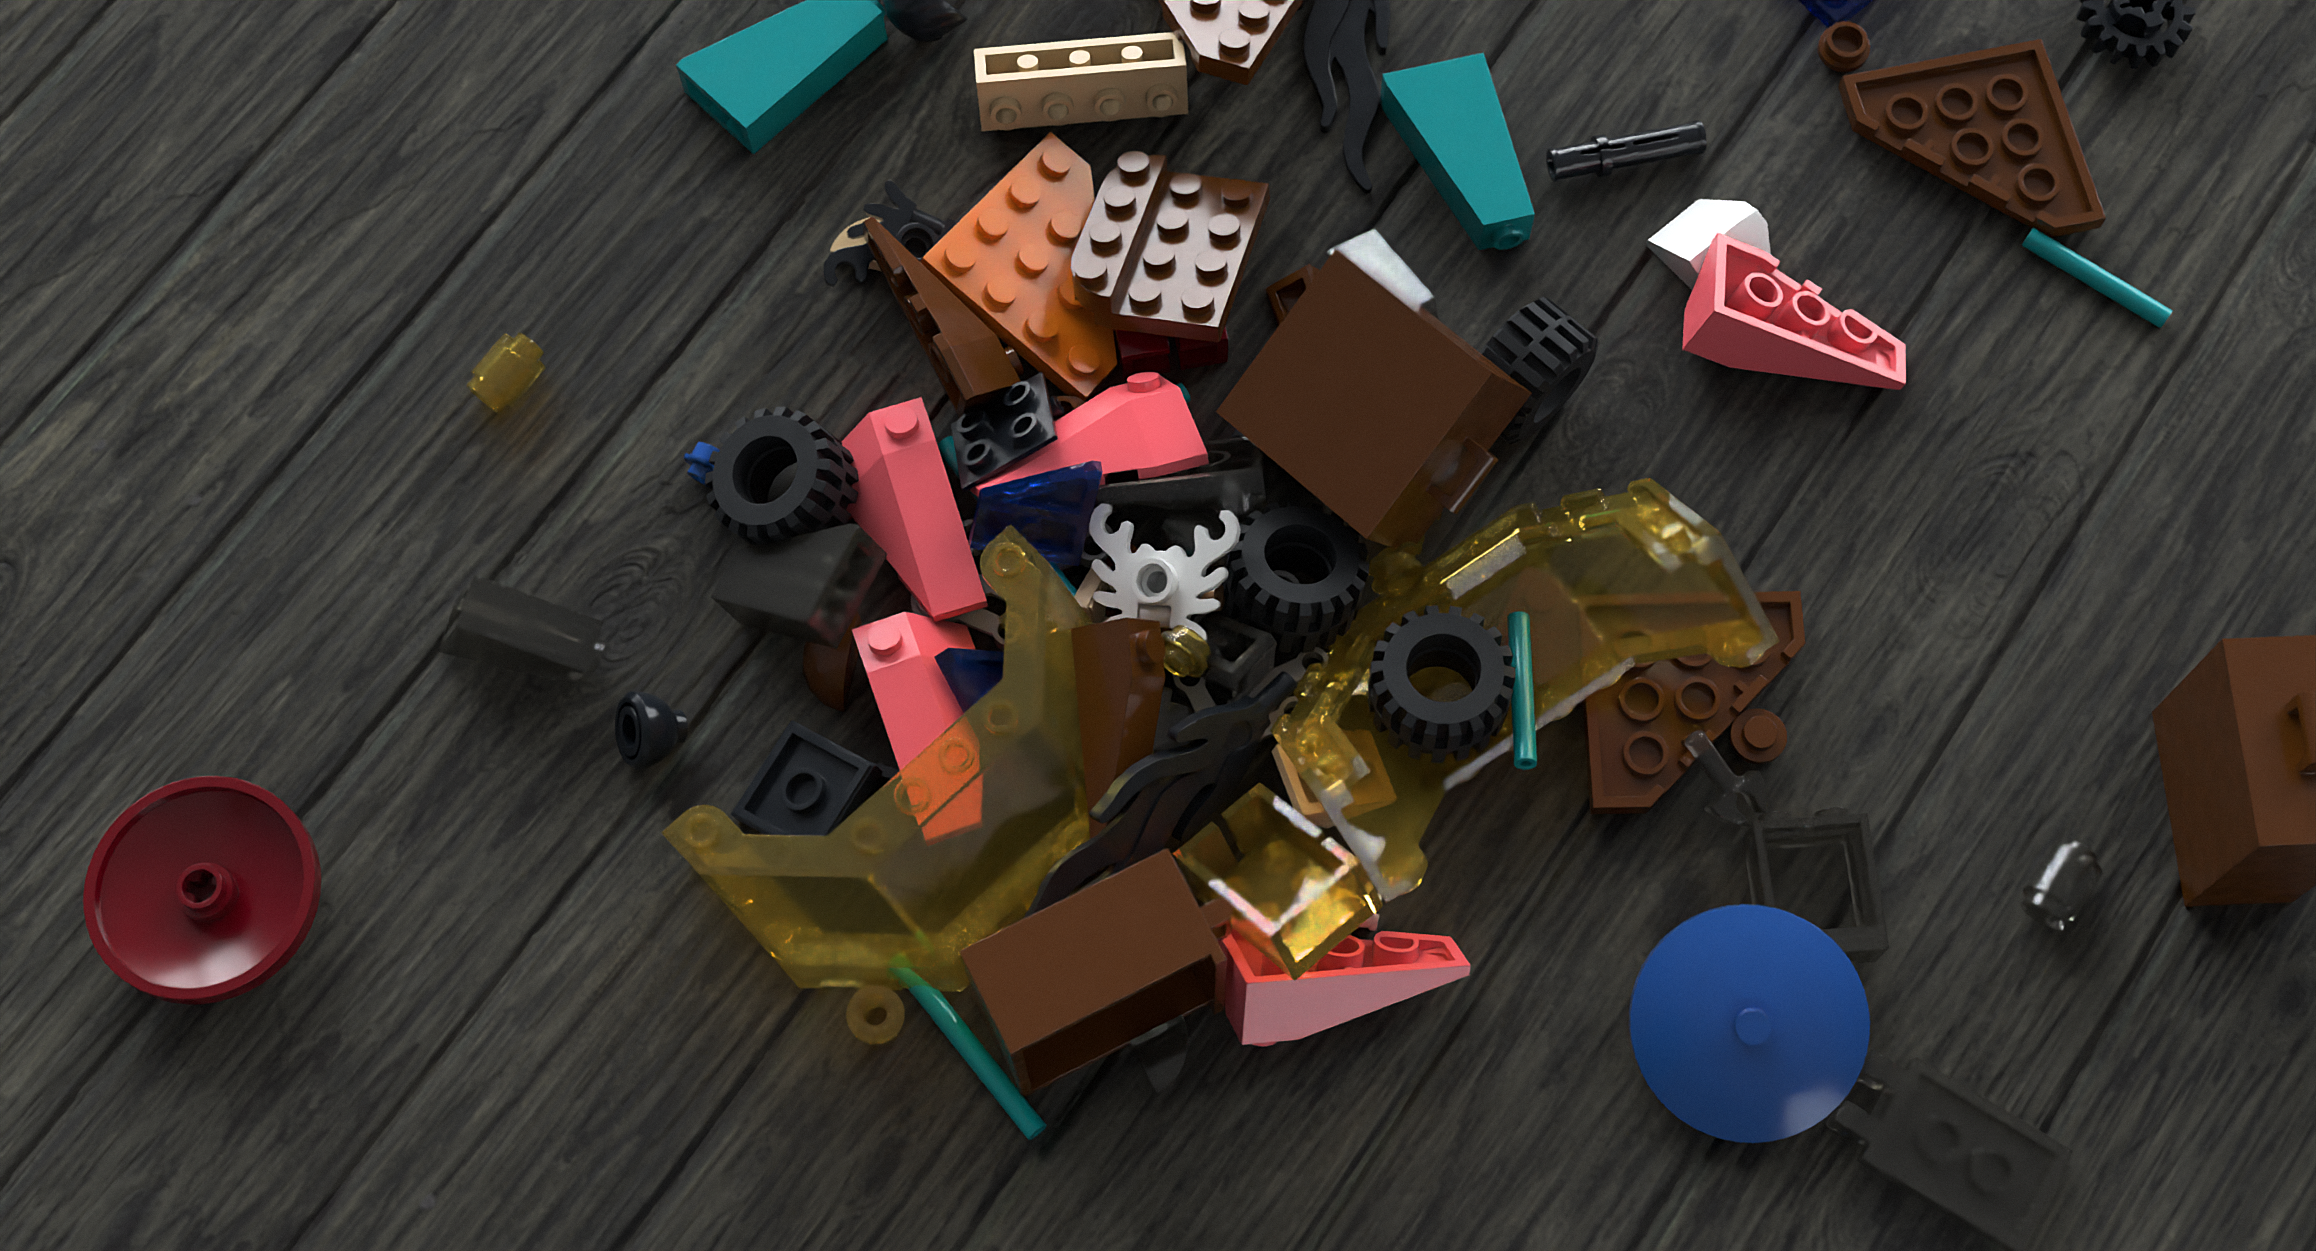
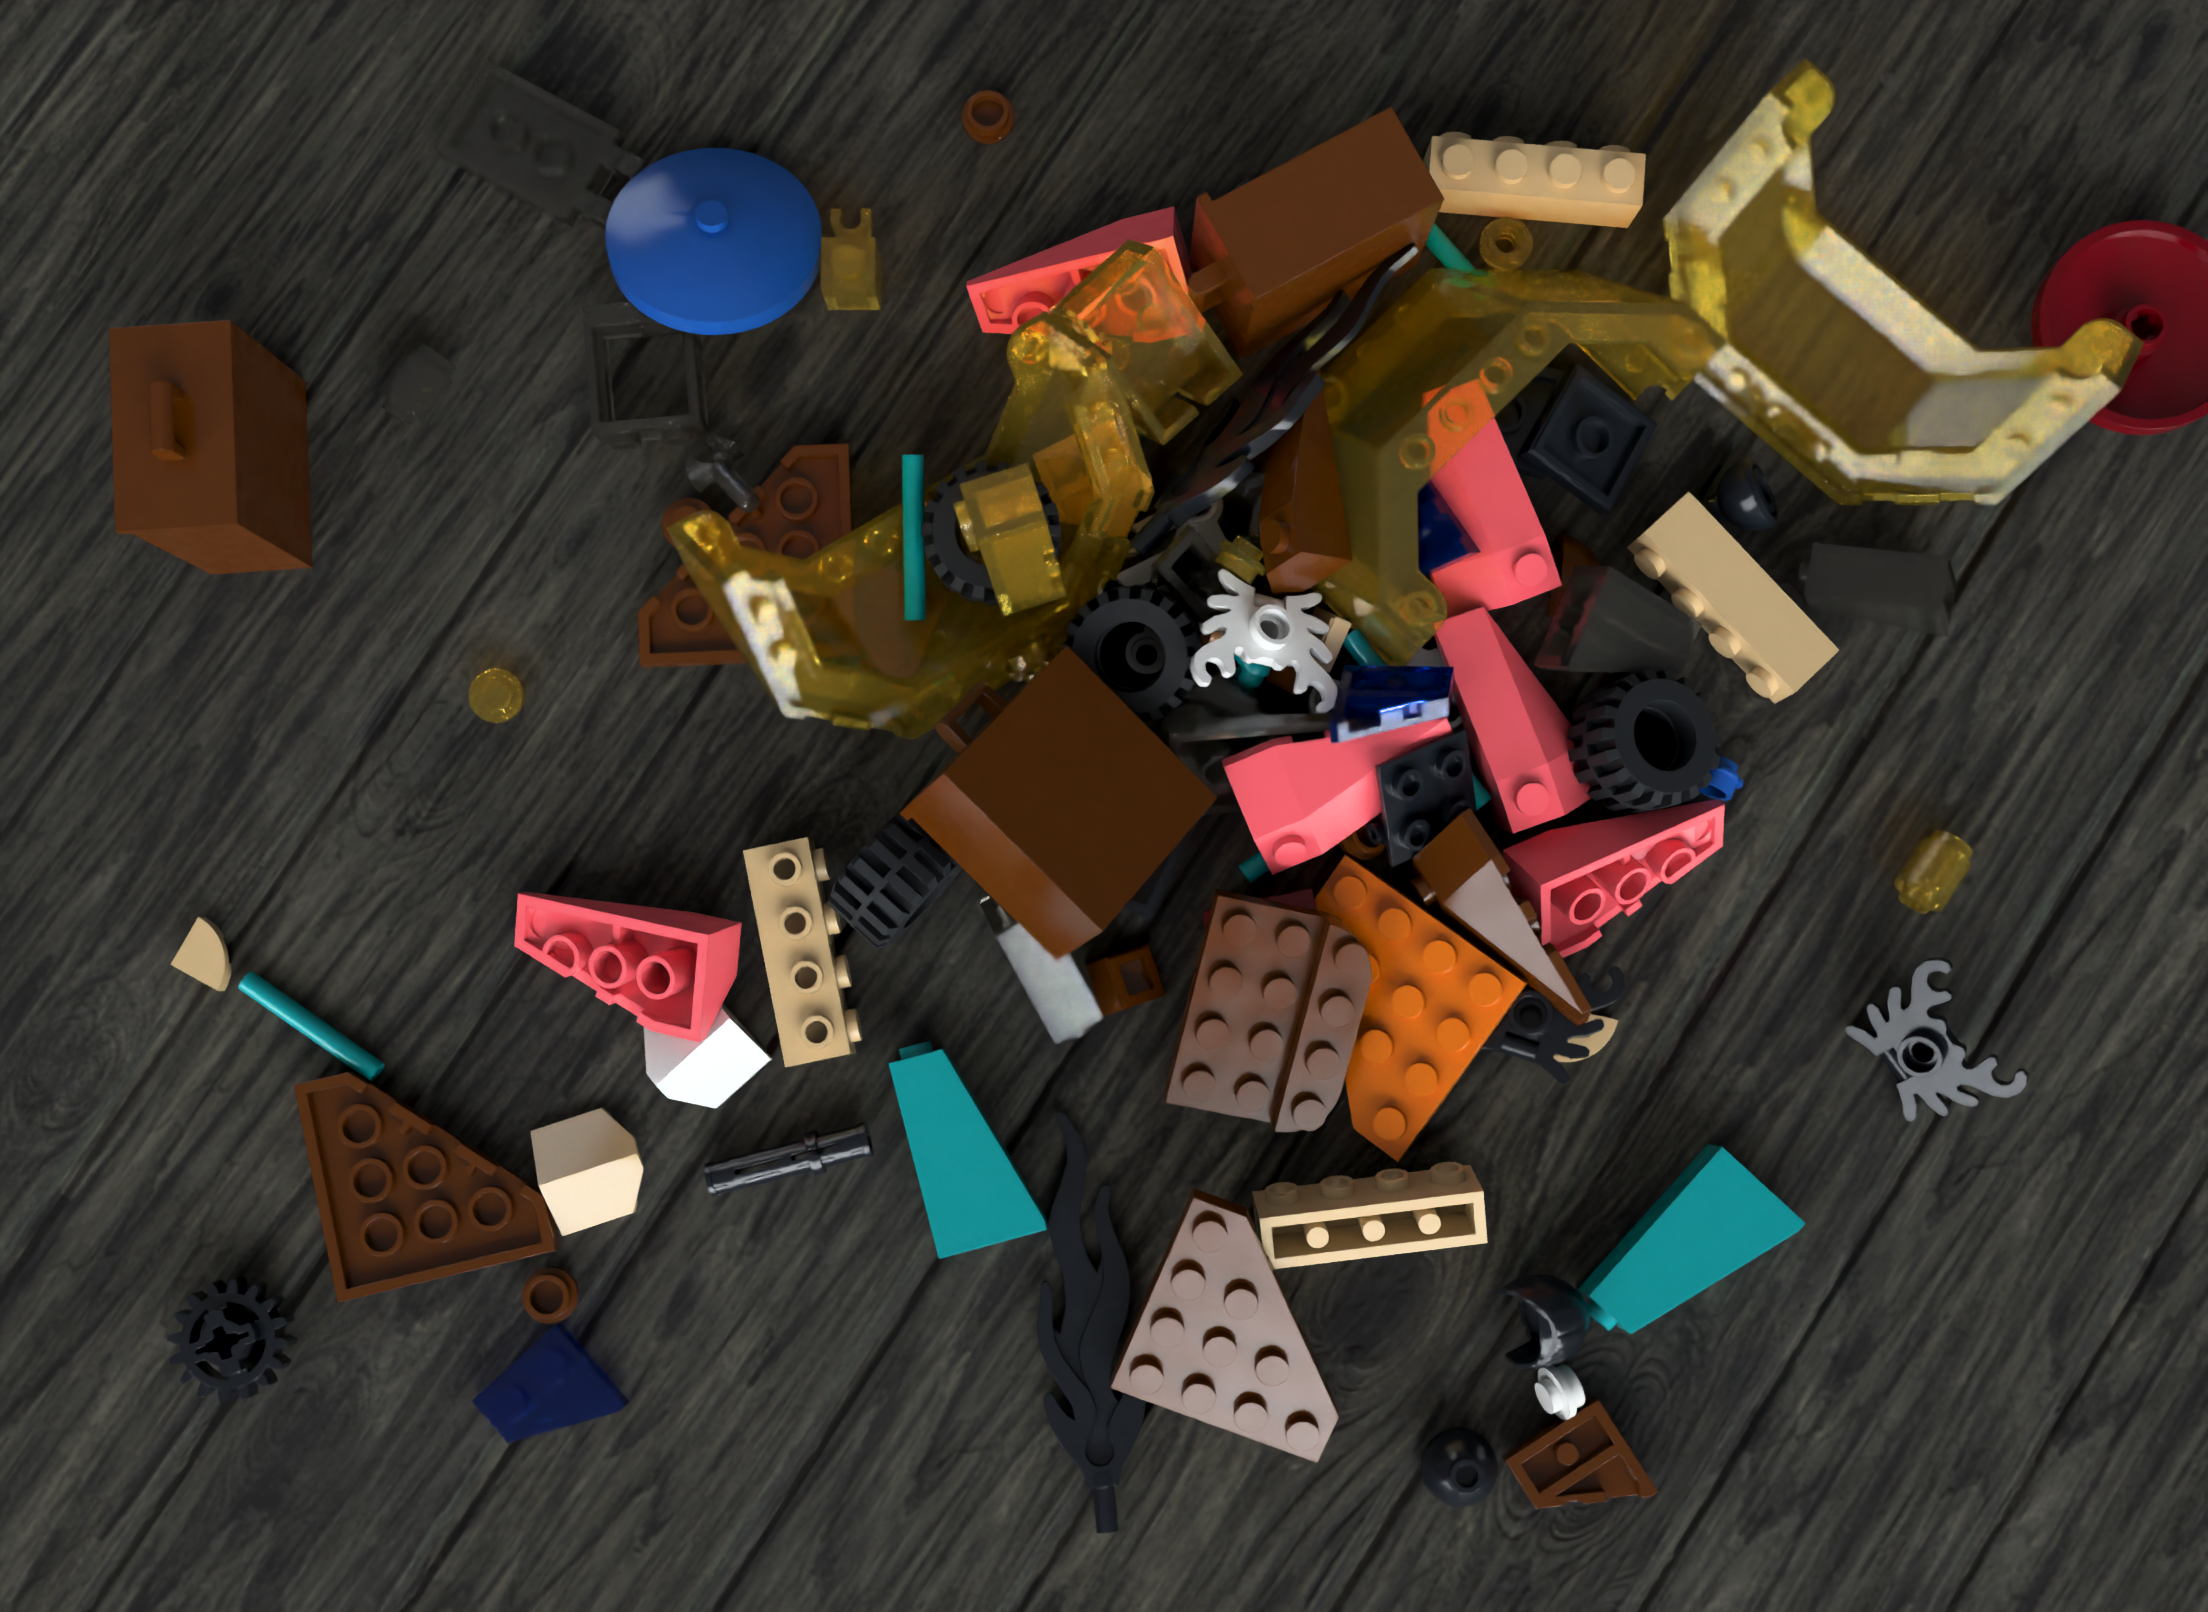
camera: 175 degrees right, 15 degrees up
none -> tan tile [170,917,232,991]
none -> clear yellow plate [469,669,524,723]
none -> tan slope [530,1108,644,1236]
none -> tan brick [743,837,862,1067]
none -> clear yellow brick [821,208,881,310]
none -> clear yellow wedge [953,463,1067,616]
none -> reddish brown plate [962,90,1015,144]
none -> tan brick [1423,132,1646,228]
none -> coral wedge [1503,799,1725,958]
none -> tan brick [1627,492,1839,704]
none -> clear yellow windscreen [1663,58,2144,505]
none -> animal [1845,957,2029,1121]

